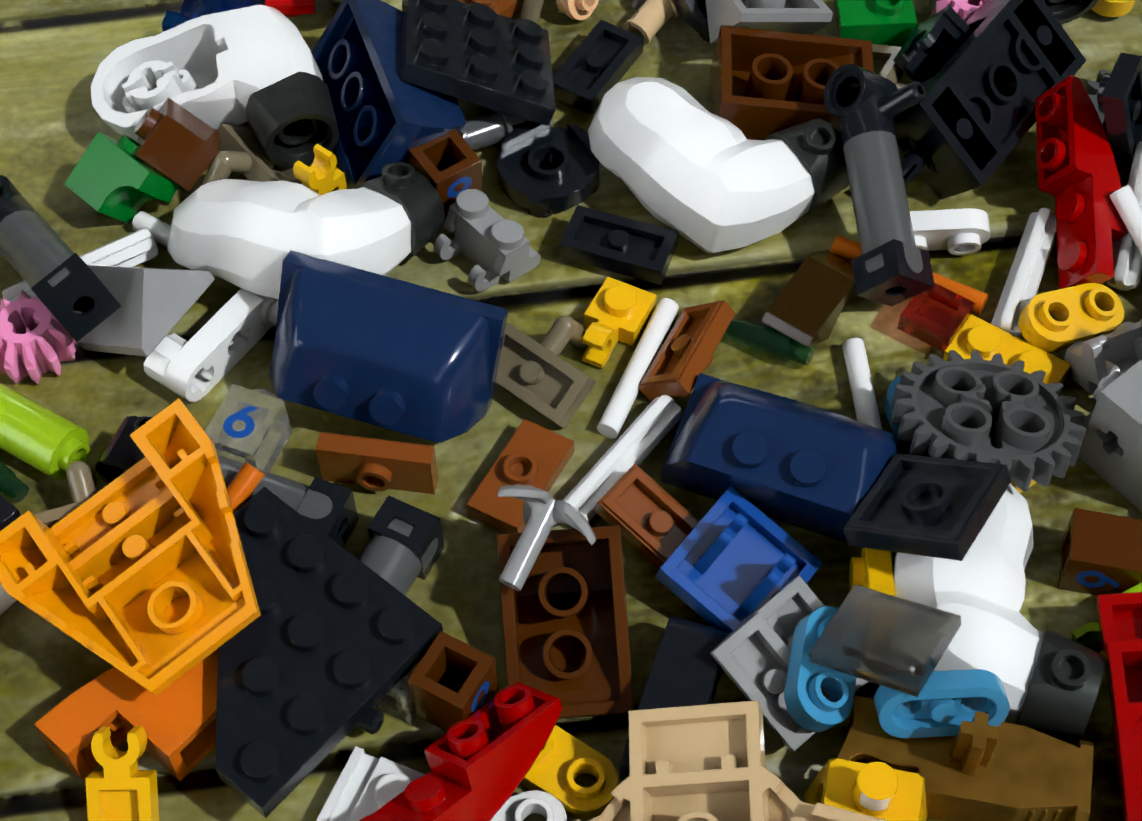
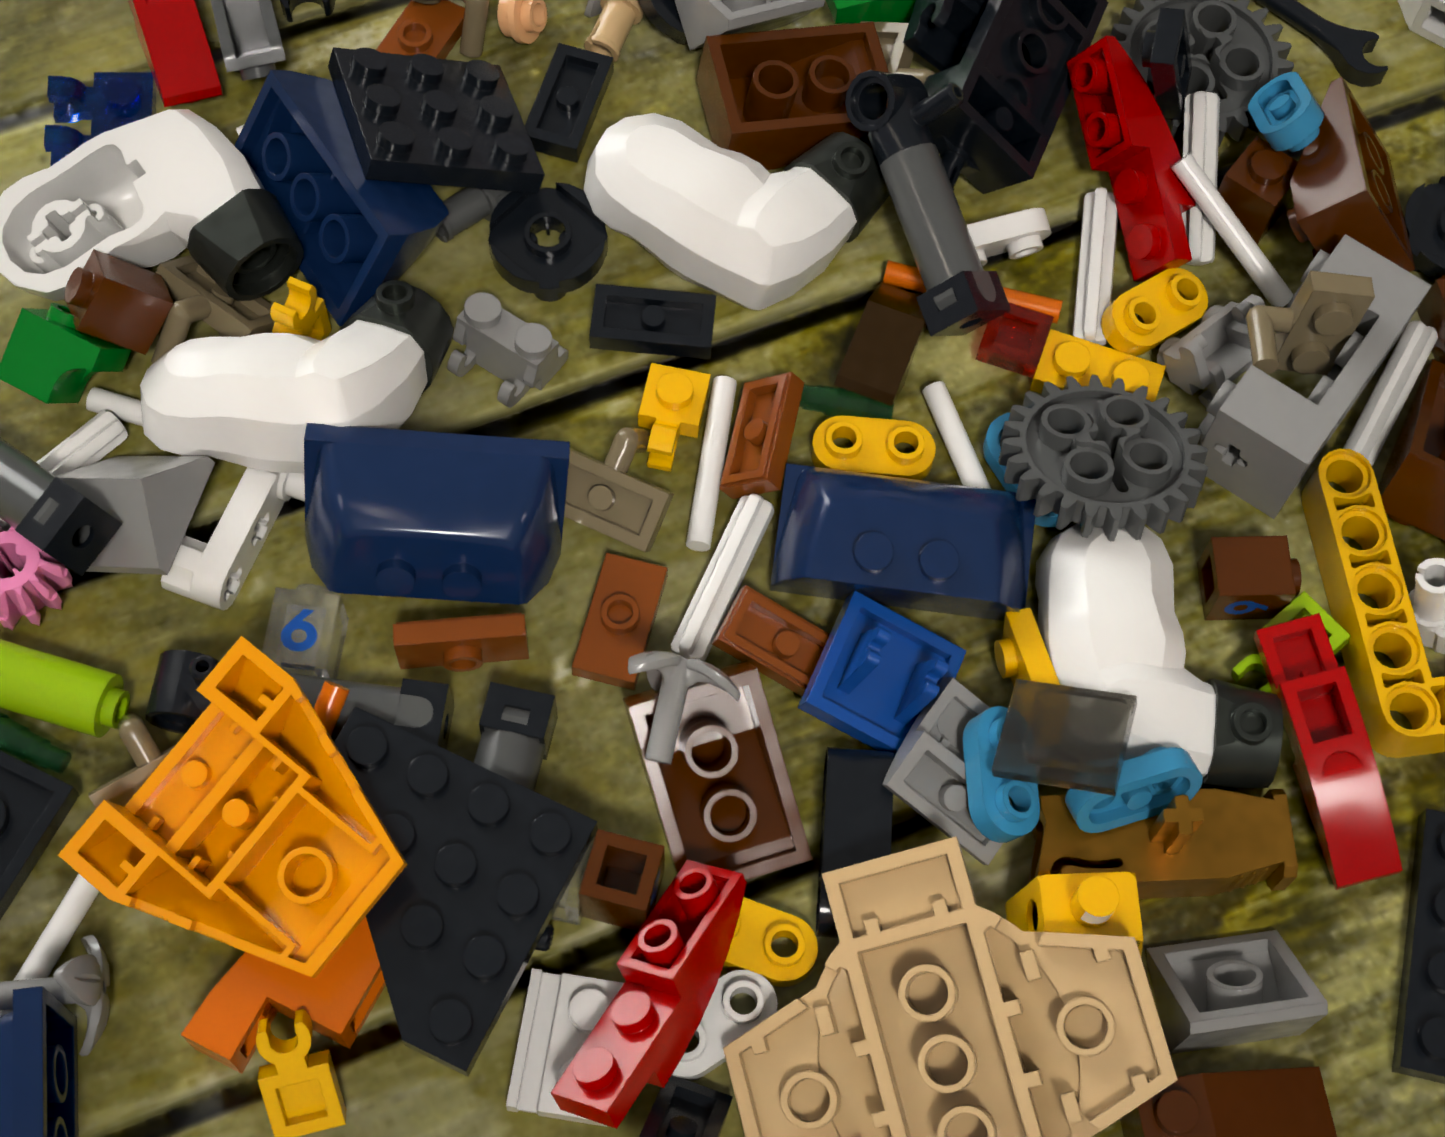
camera: 20 degrees left, 10 degrees up
reddish brown brick [408,128,482,219] -> none
black plate [843,453,1011,561] -> none
none -> yellow plate [811,416,936,480]

